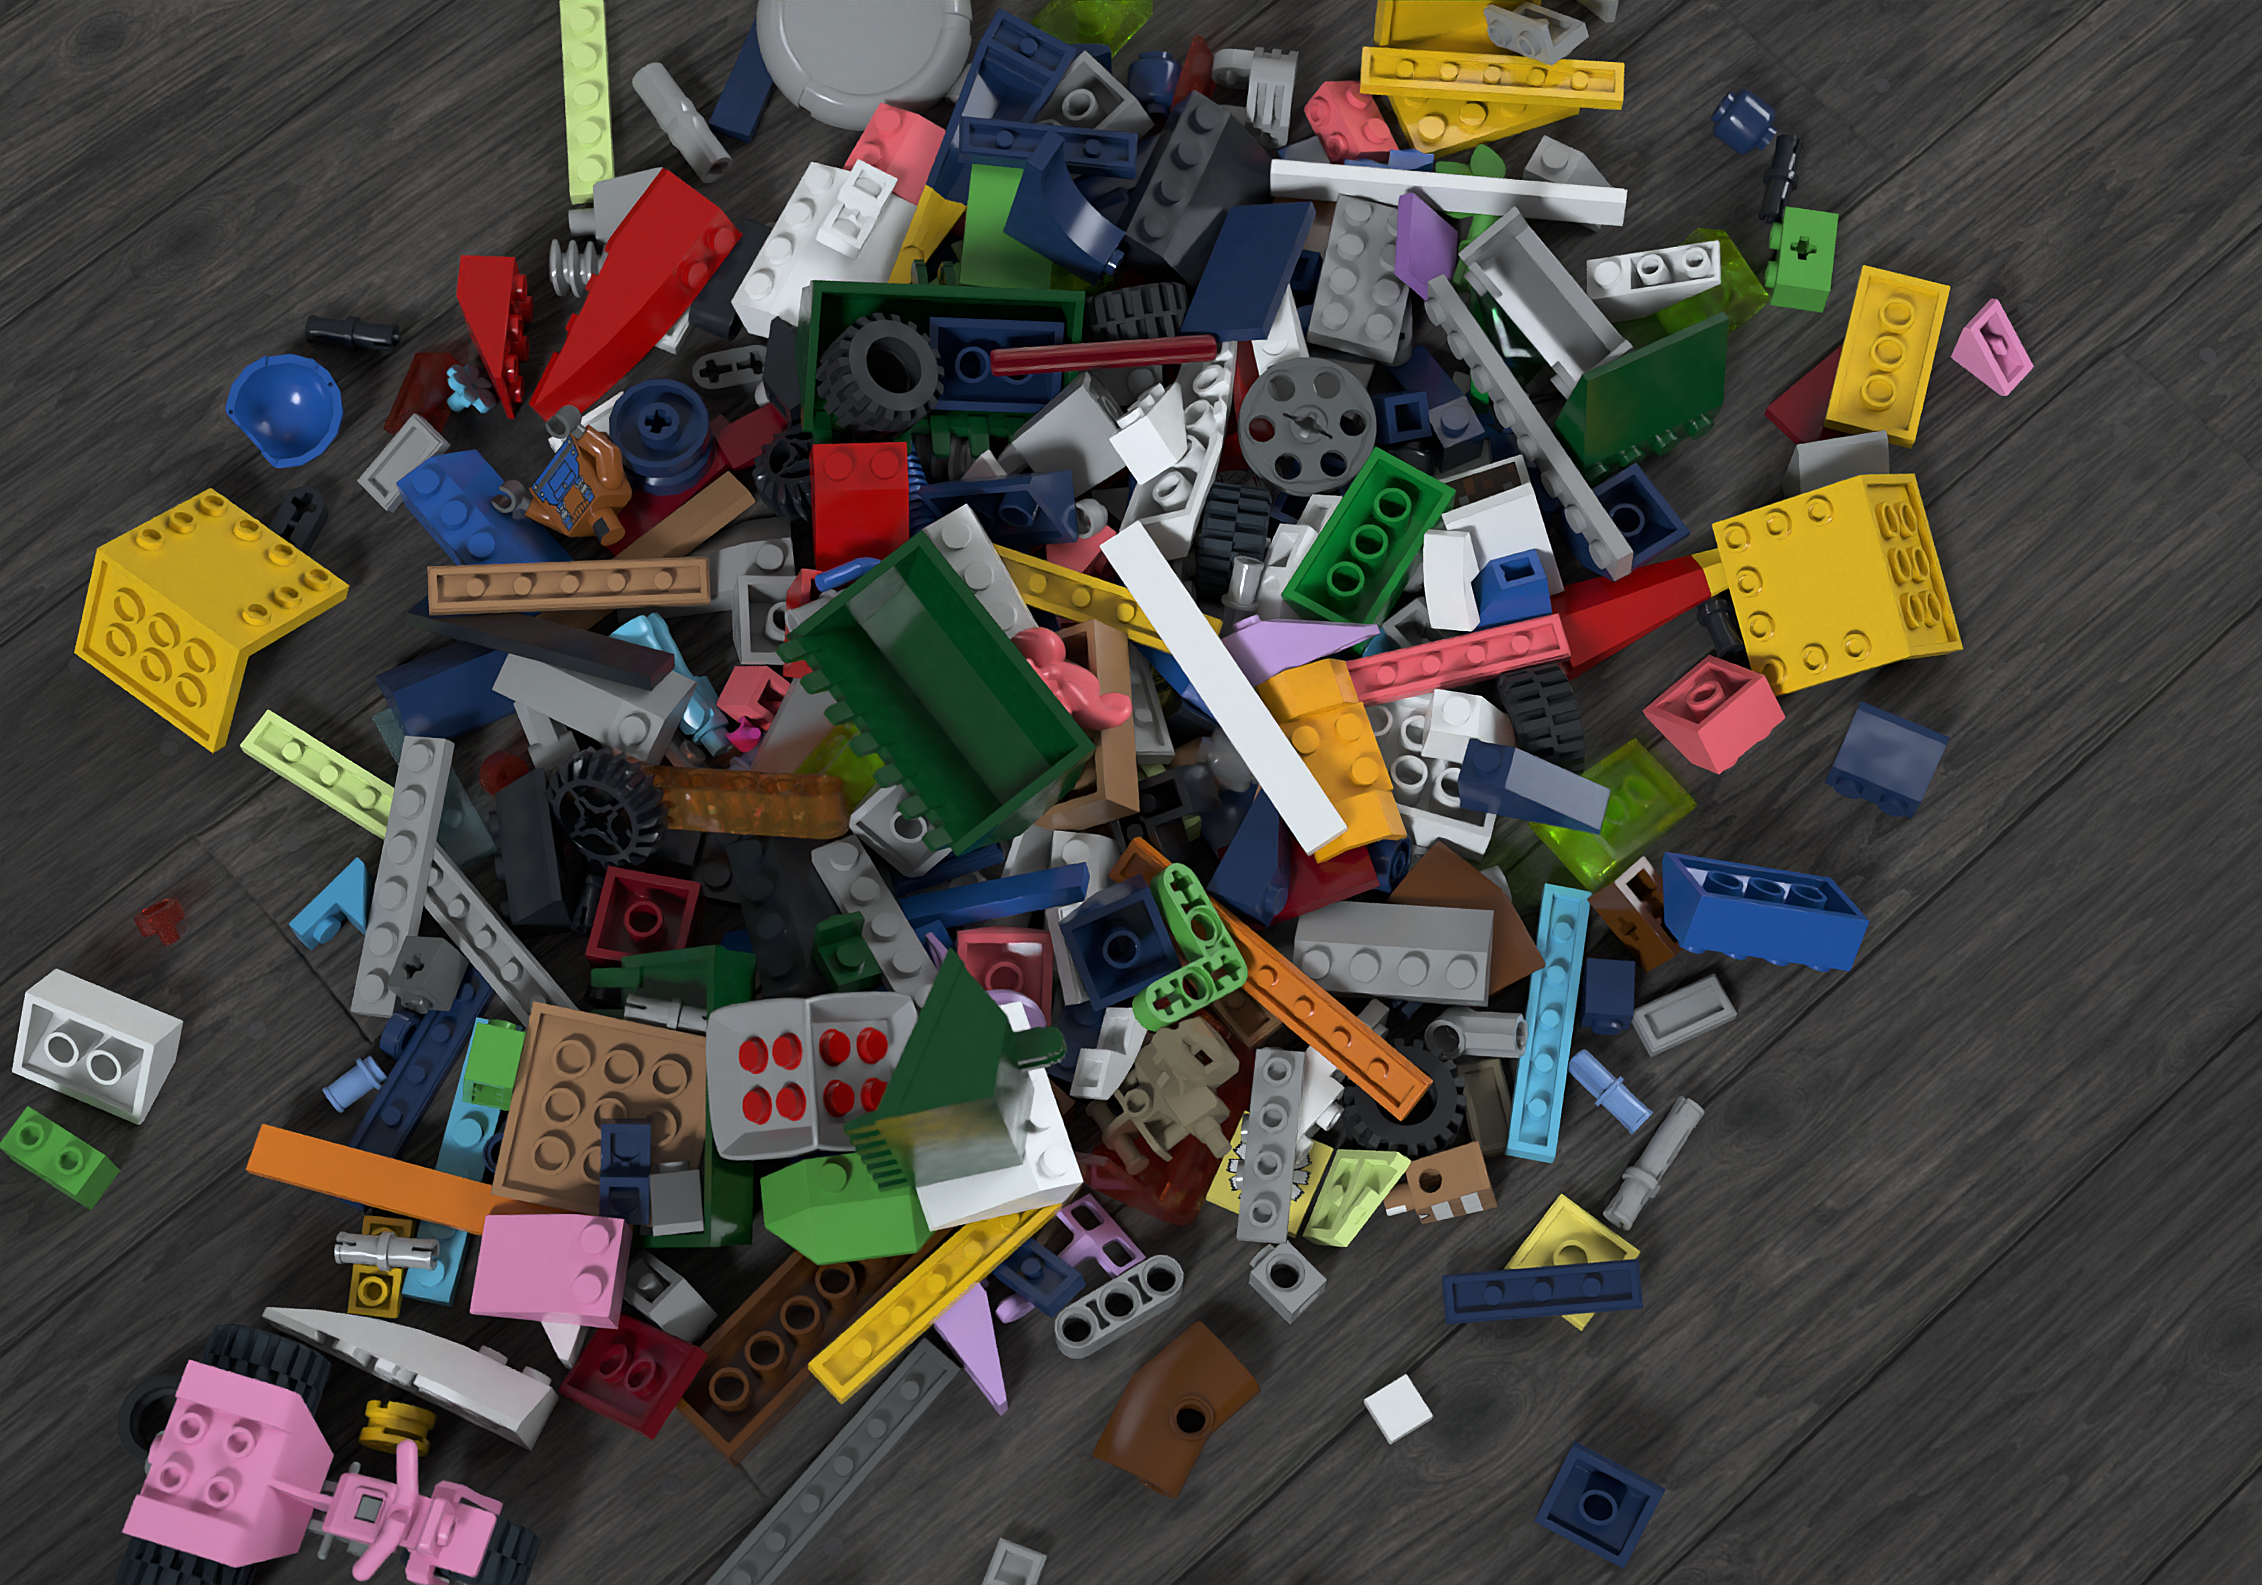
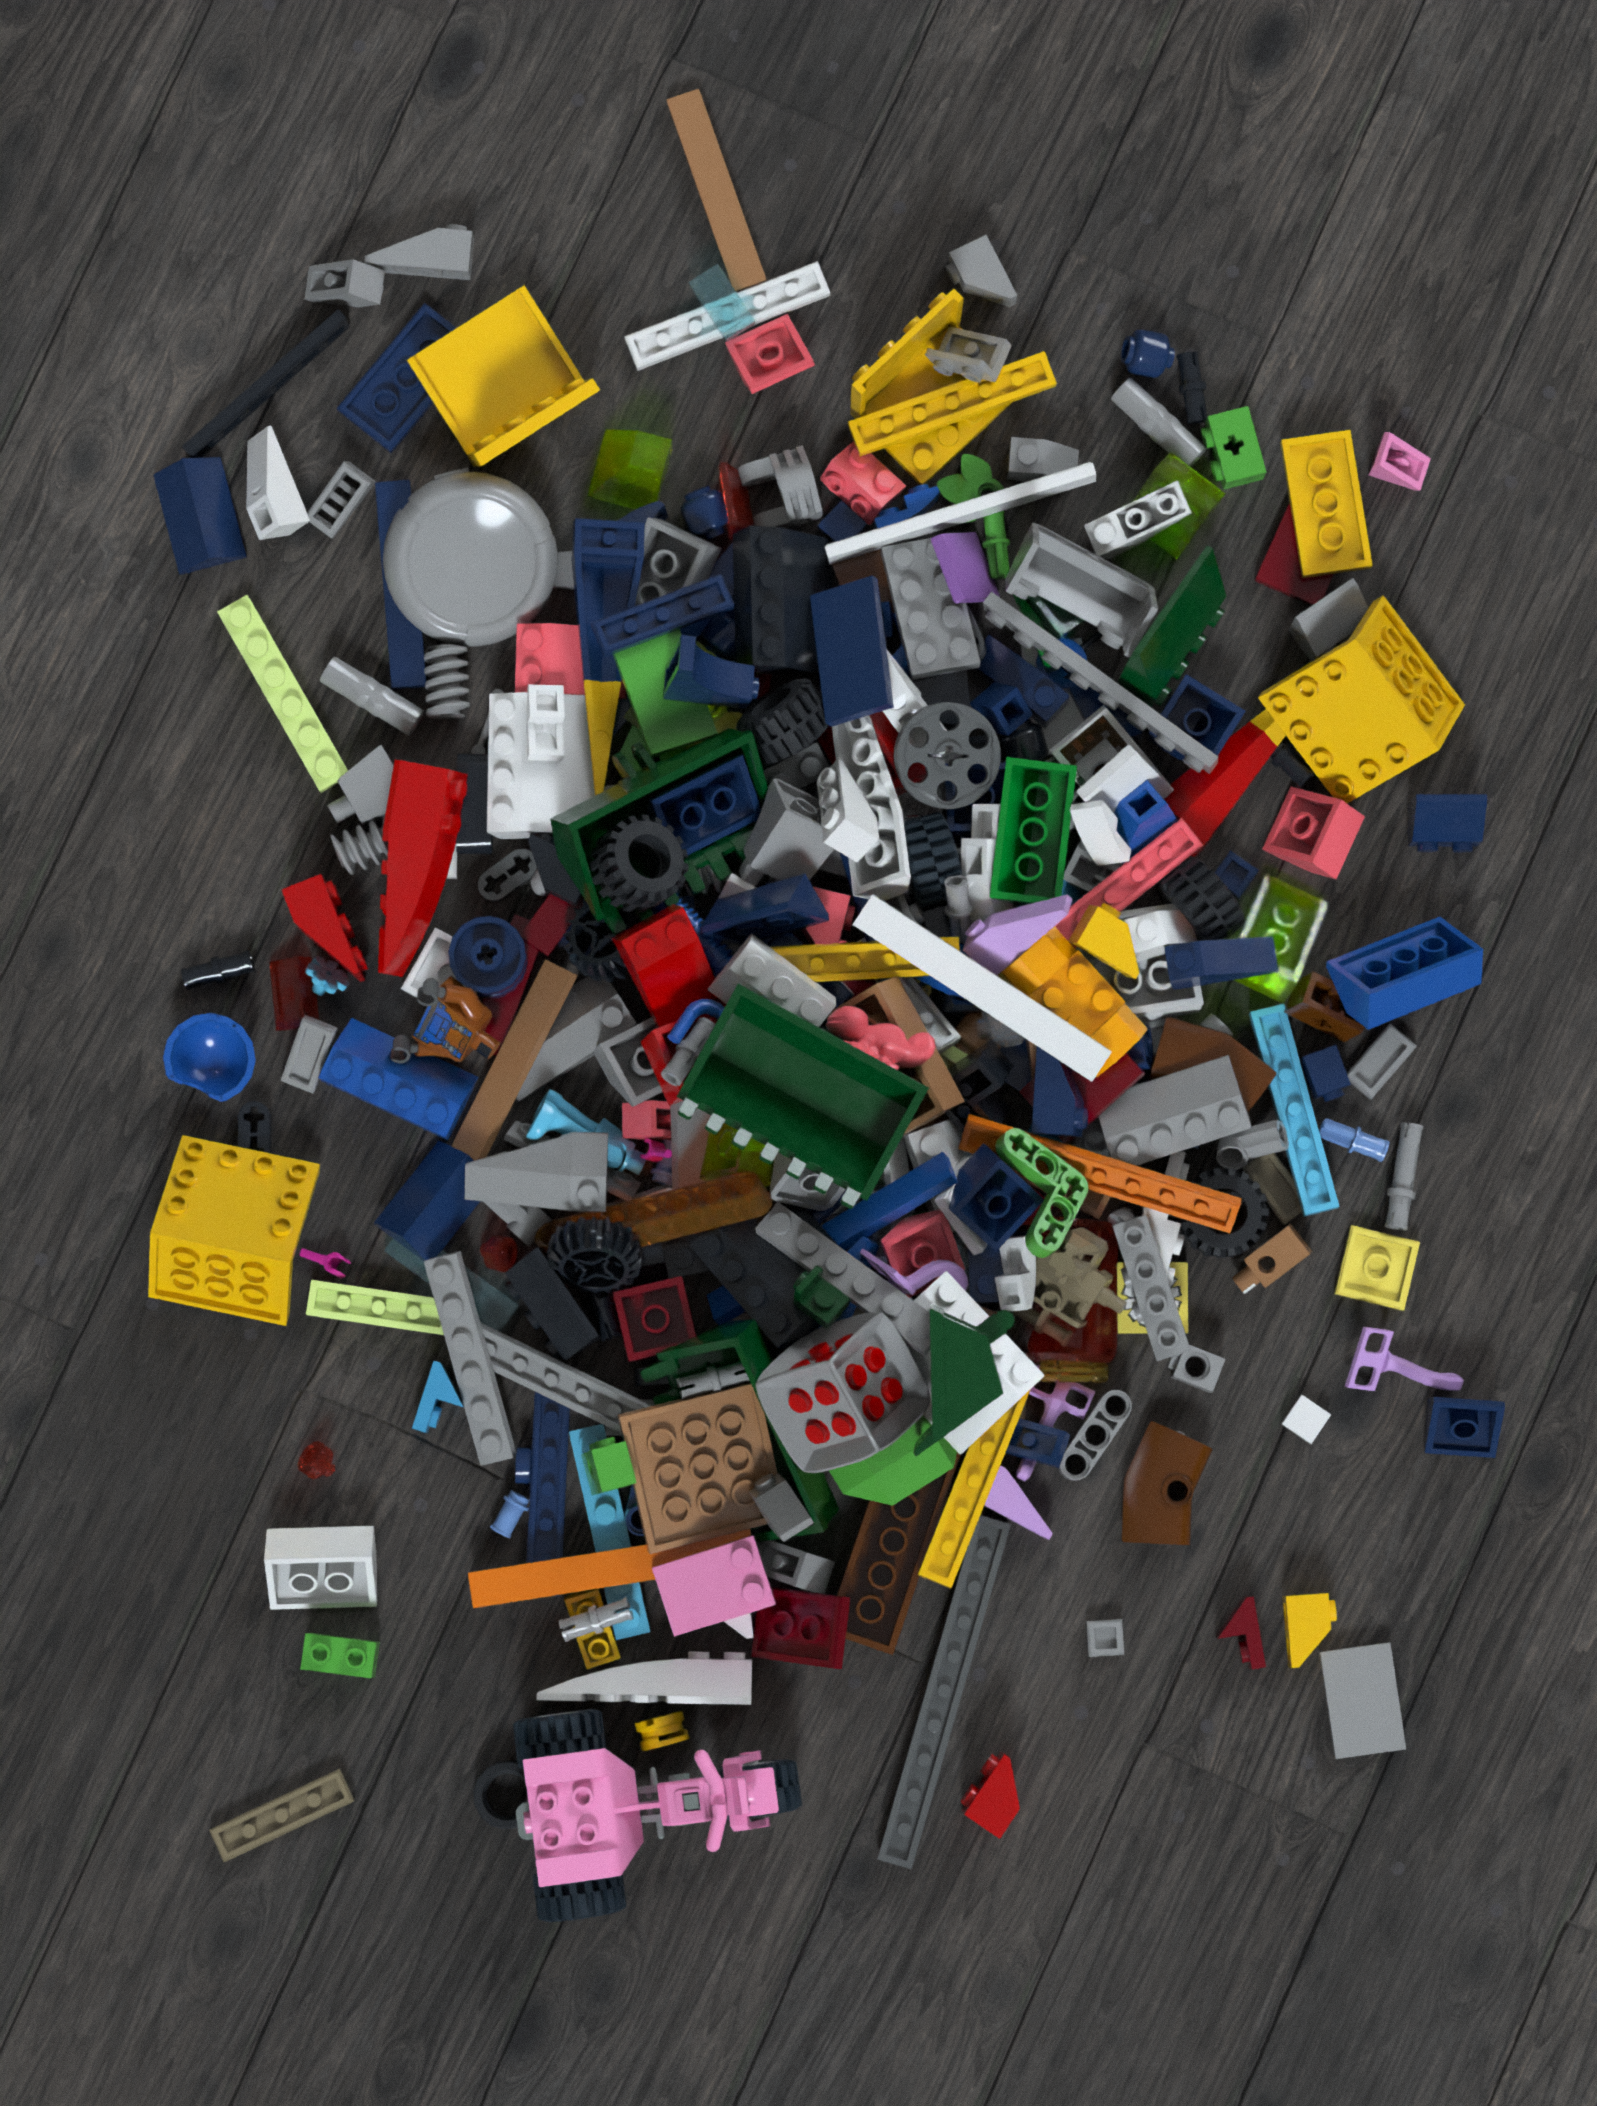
camera: 25 degrees left, 15 degrees up
dark grey brick [386,936,469,1014] -> none
black tile [407,595,675,691] -> none
medium nougat tile [427,557,710,615] -> none
dark blue slope [599,1118,651,1225] -> none
dark red axle [990,334,1217,377] -> none
light grey hinge [1075,498,1108,539] -> none
yellowish green wing [1303,1149,1411,1247] -> none
dark blue tile [1442,1259,1644,1325] -> none
none -> dark pink hand [300,1248,351,1278]
none -> light grey piece [424,644,470,719]
none -> clear yellow axle [1039,1362,1109,1383]
none -> yellow slope [1068,903,1139,979]
none -> light grey axle [1111,378,1207,470]
none -> dark blue tile [1215,850,1259,900]
none -> lavender piece [1345,1327,1464,1391]

